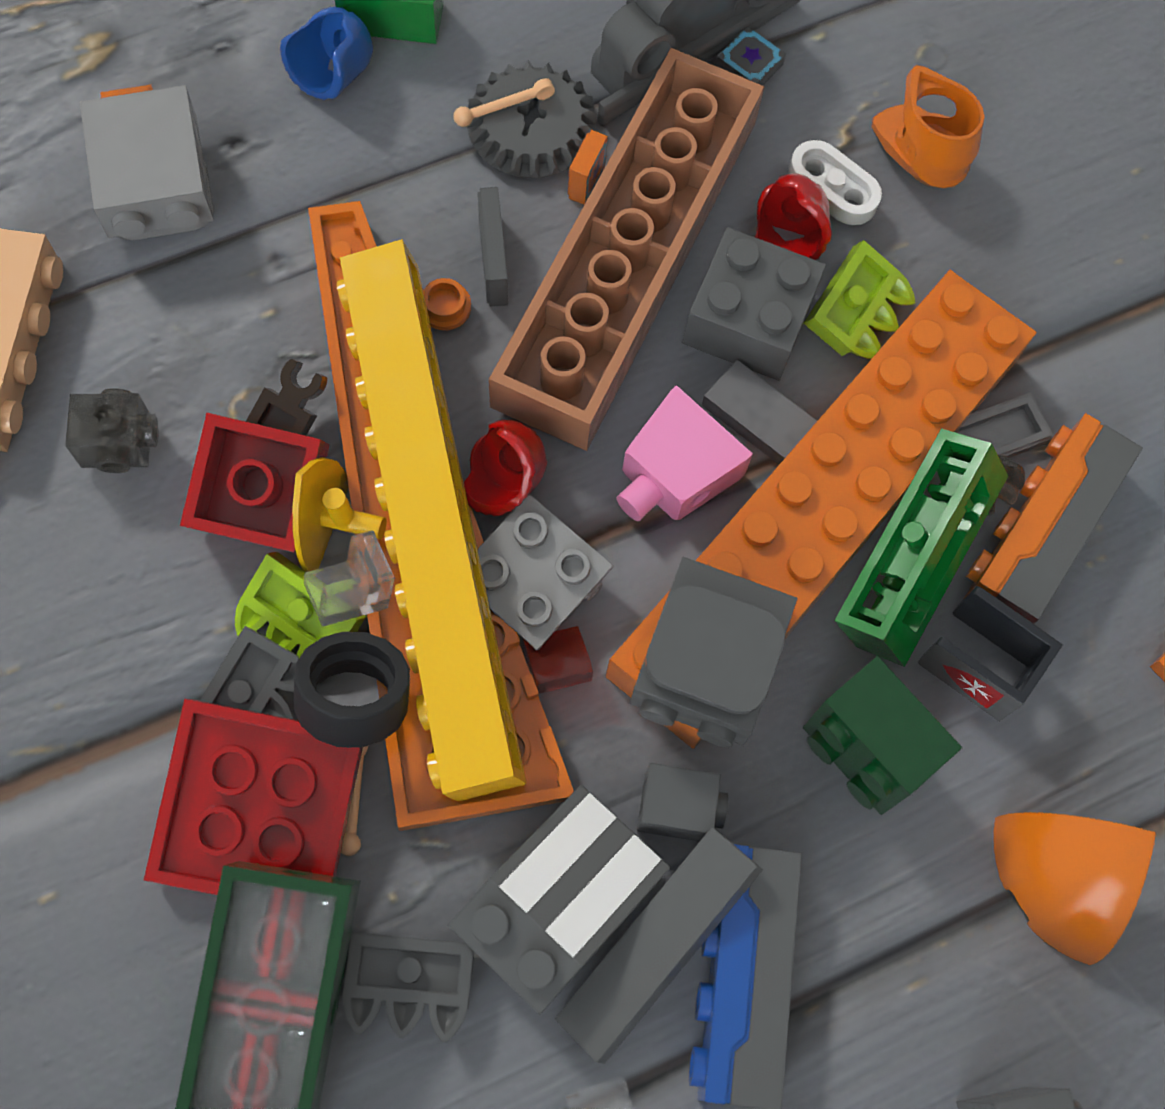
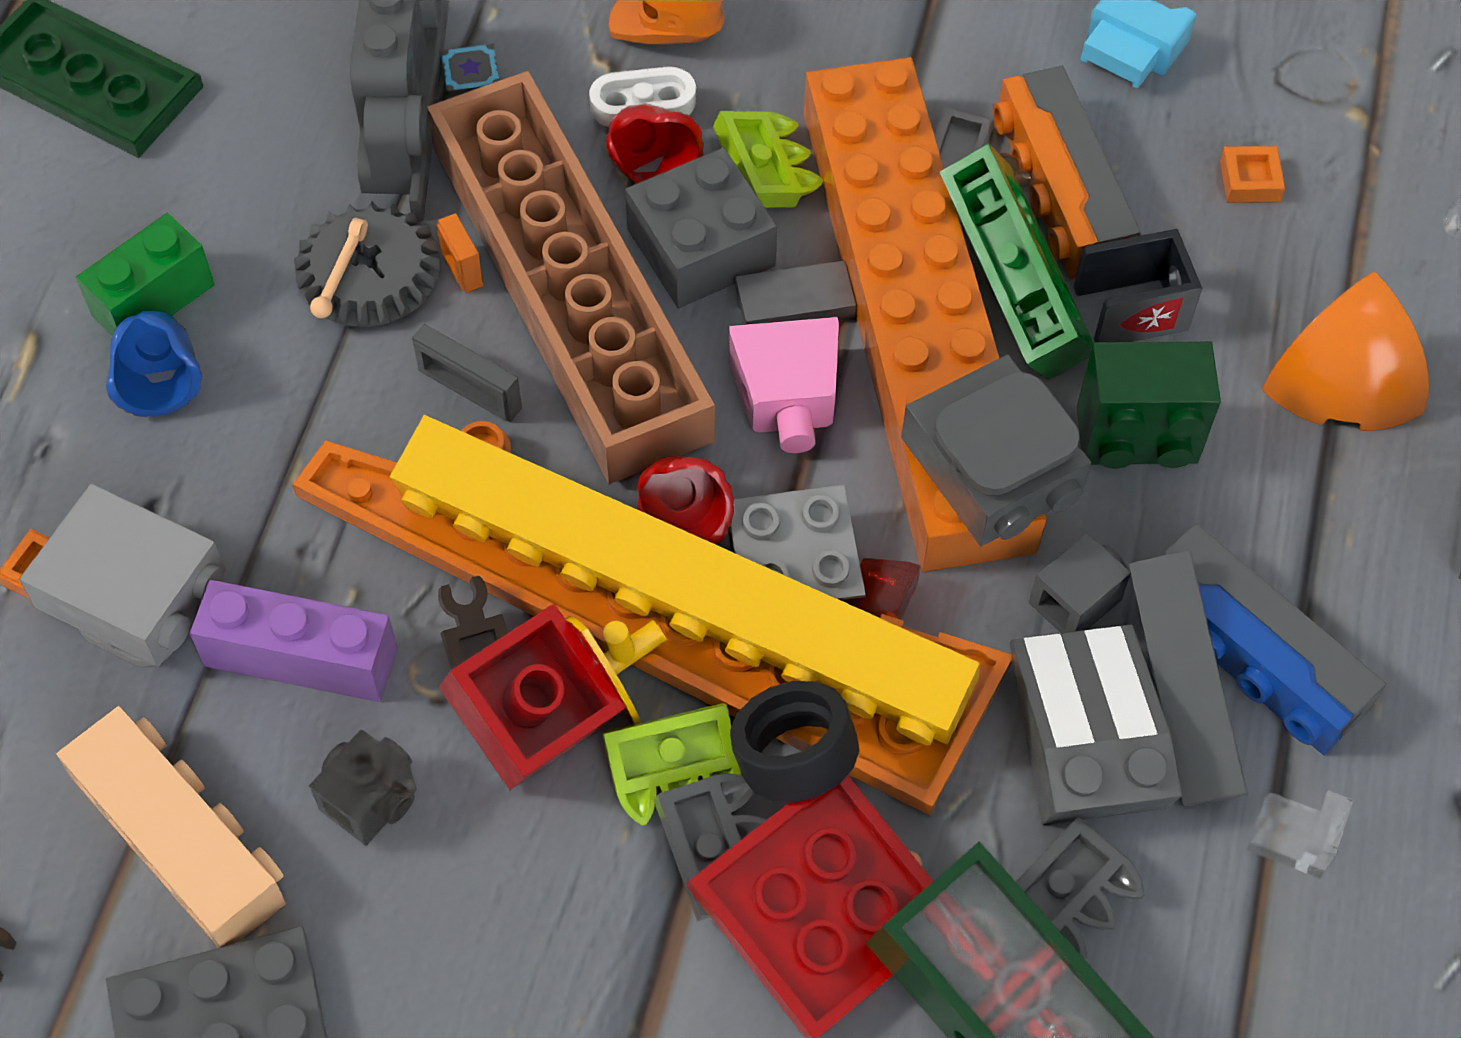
camera: 45 degrees left, 10 degrees down
clear panel [304,530,395,627] -> none
none -> medium lavender brick [190,580,398,702]

